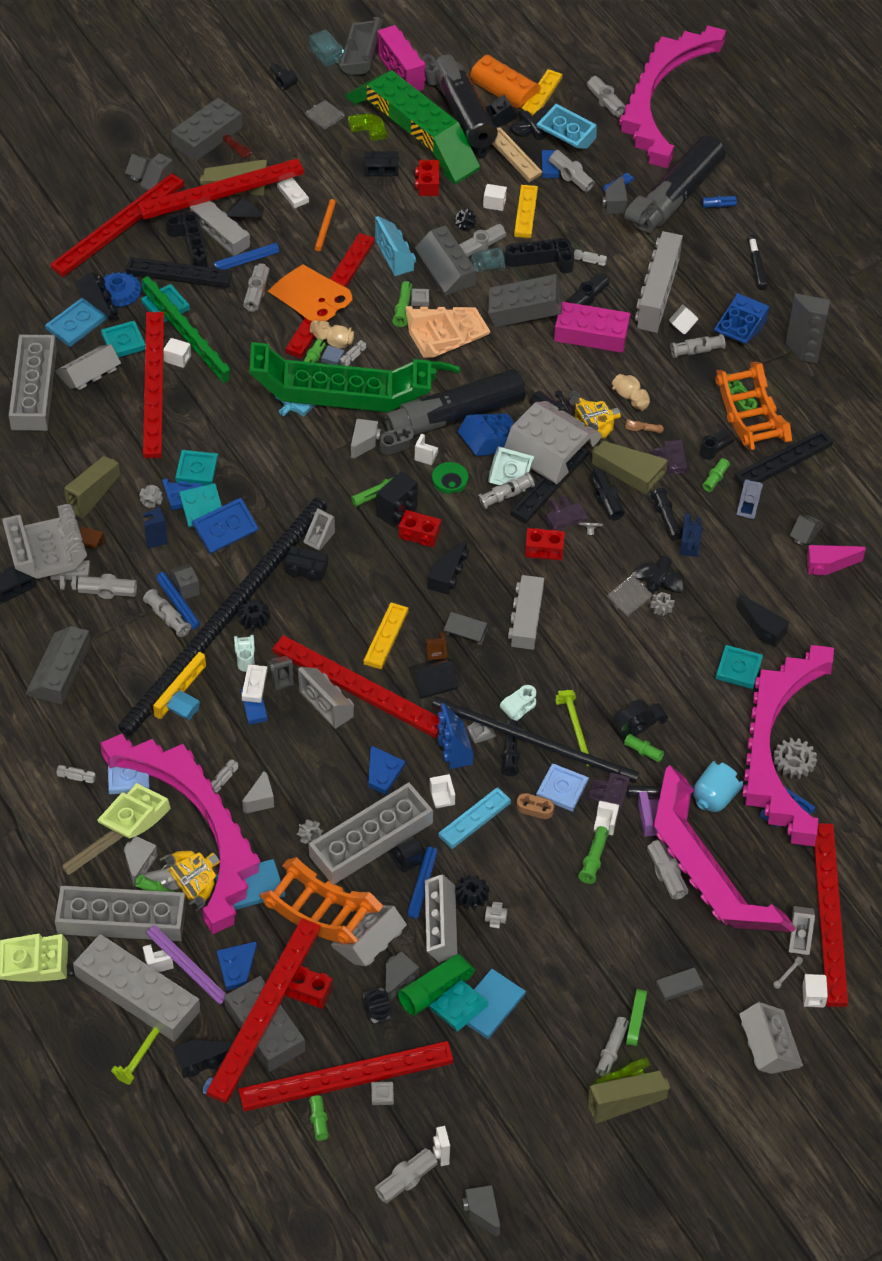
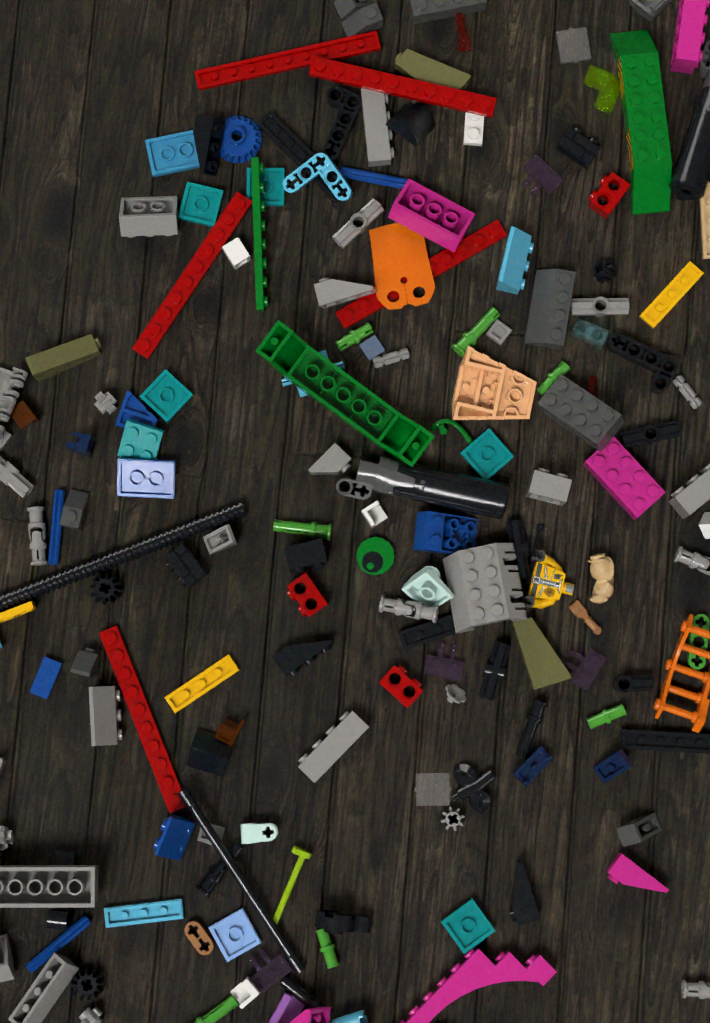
camera: 35 degrees right, 30 degrees up
light grey brick [9,335,57,431] -> none
light aqua piece [234,635,255,672] -> none
white plate [242,664,268,703] -> none
tan animal [310,320,355,349] -> none
orange bar [315,199,336,252] -> none
blue wing [369,746,405,795] -> none
white panel [430,774,455,808] -> none
dark grey hinge [444,612,488,645] -> none
white panel [483,184,507,211] -> none
none -> medium azure beam [282,153,353,201]
none -> light grey slope [314,278,377,309]
none -> dark pink brick [388,179,475,253]
none -> teal plate [460,428,514,479]
none -> clear purple hinge [521,154,564,196]
none -> light grey brick [525,468,572,506]
none -> bright green pin [536,361,571,396]

